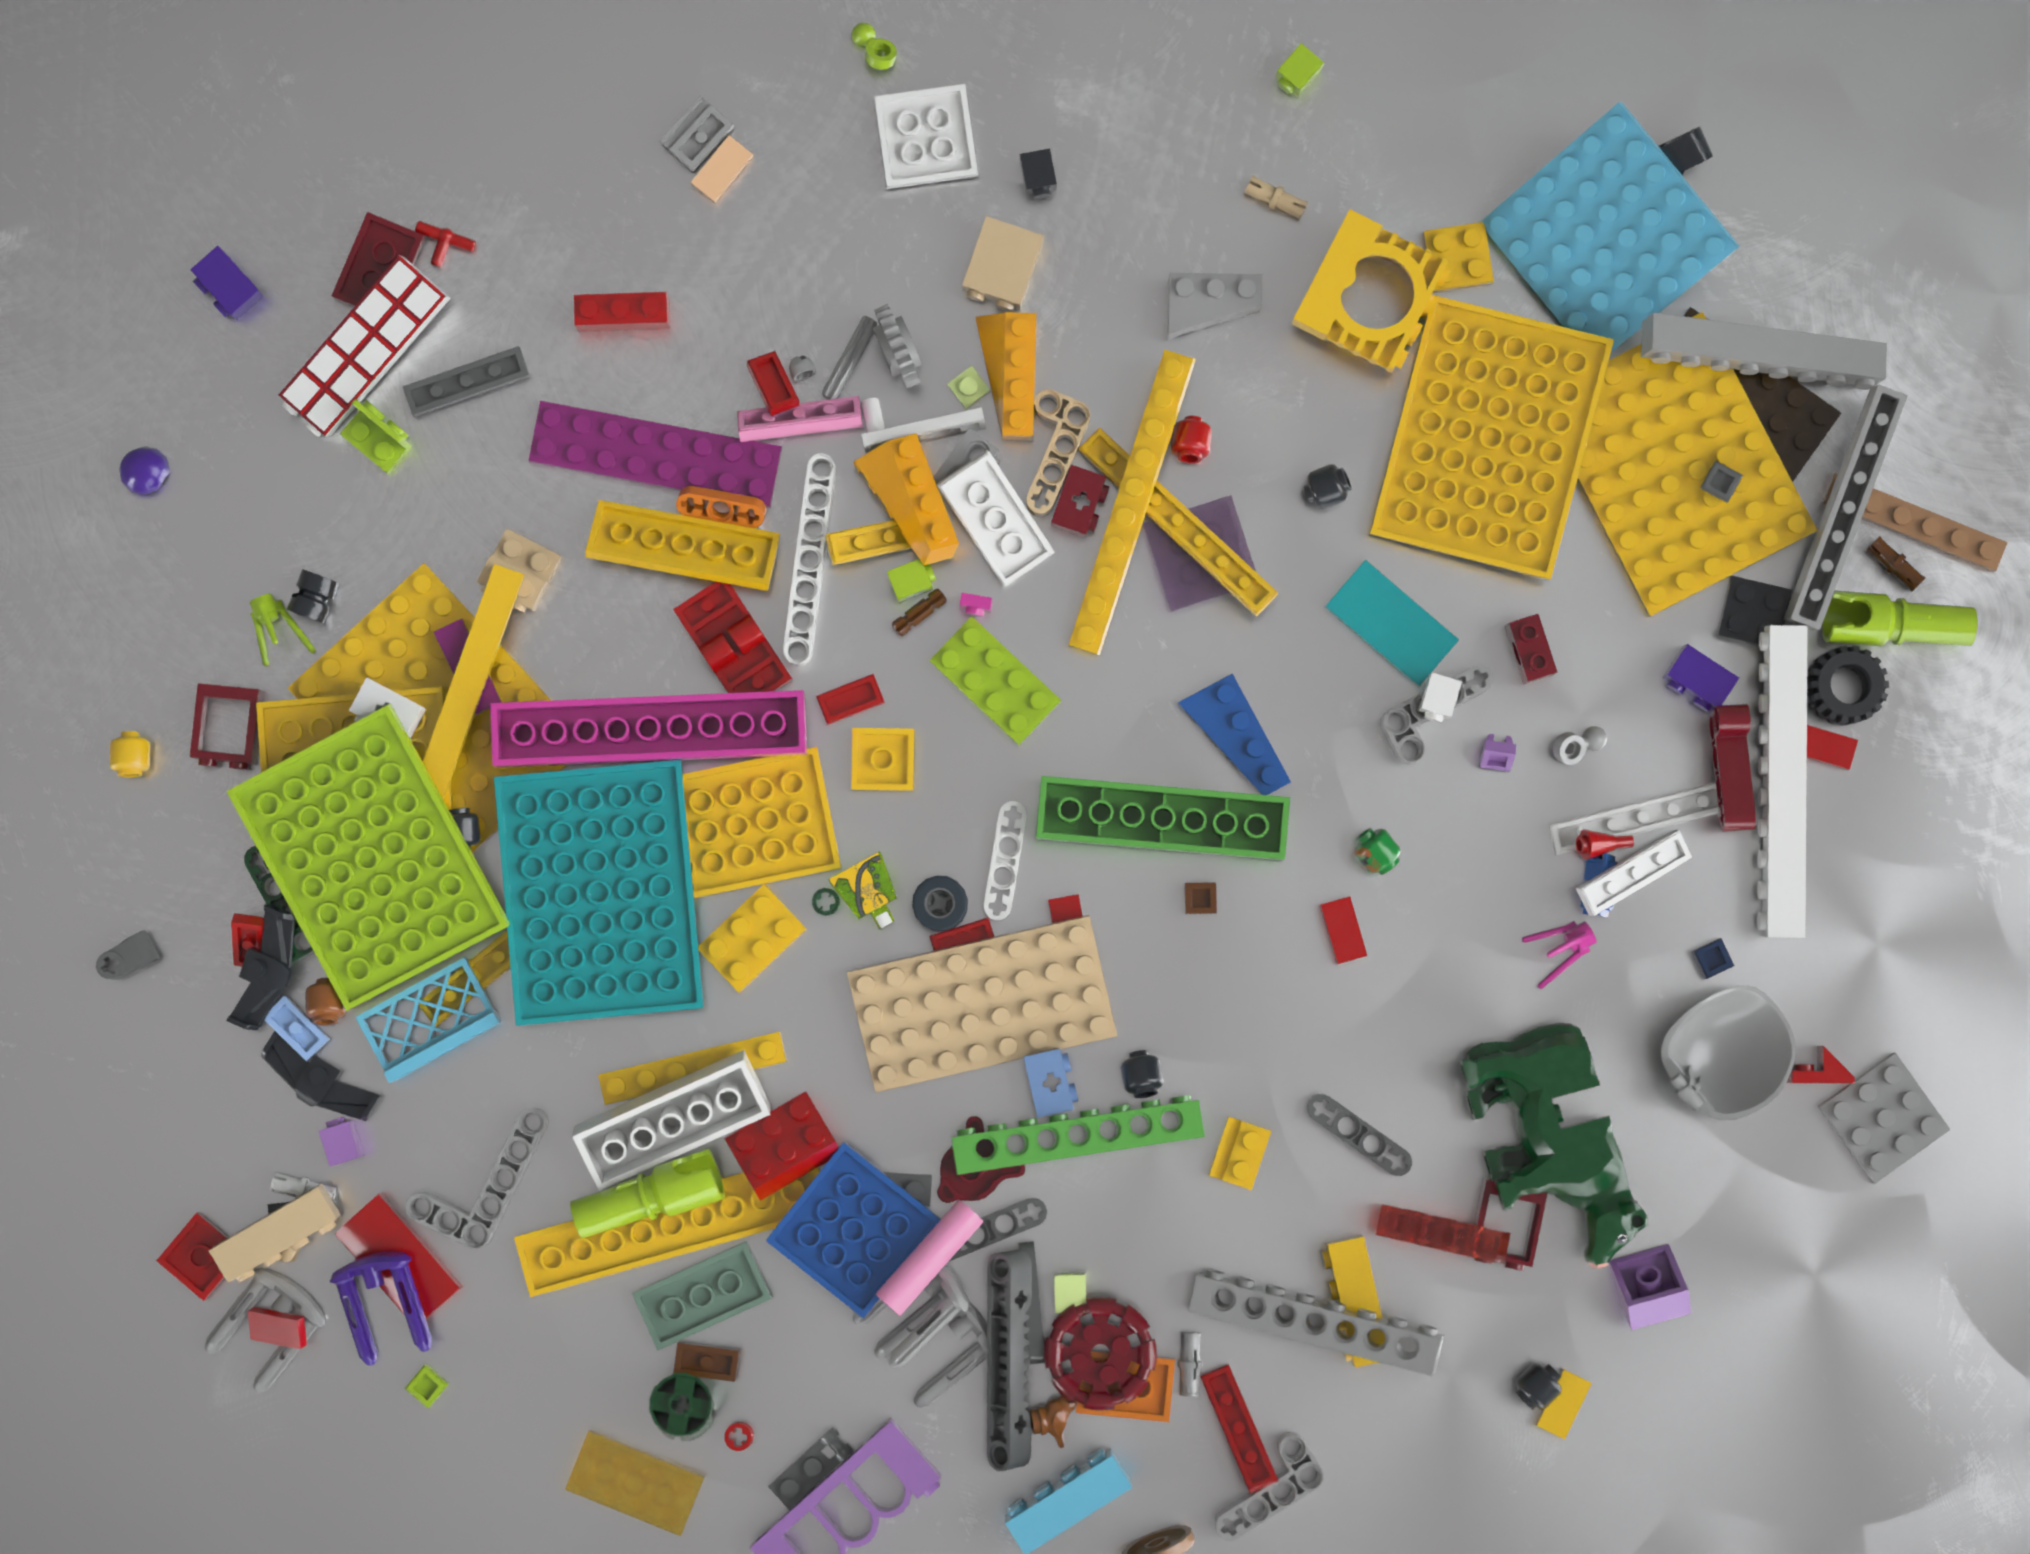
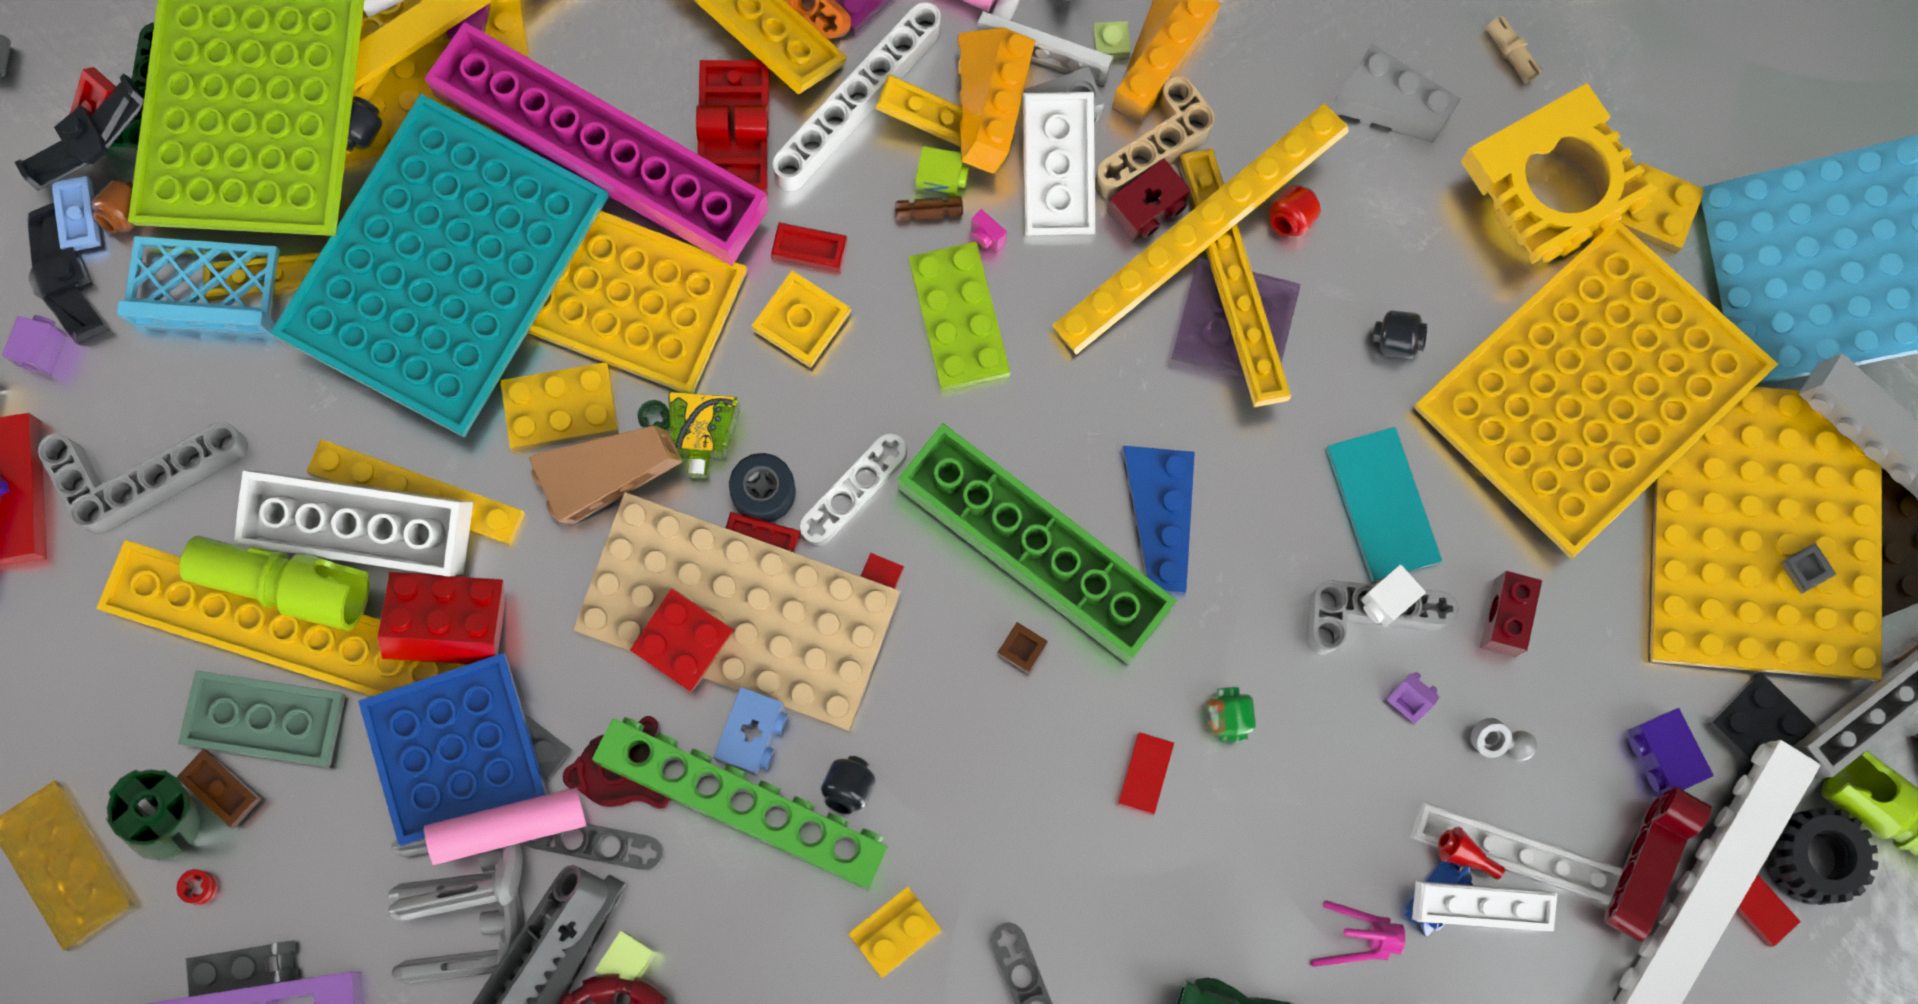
camera: 25 degrees right, 10 degrees down
none -> medium nougat slope [529,425,683,525]
none -> red plate [630,588,734,692]

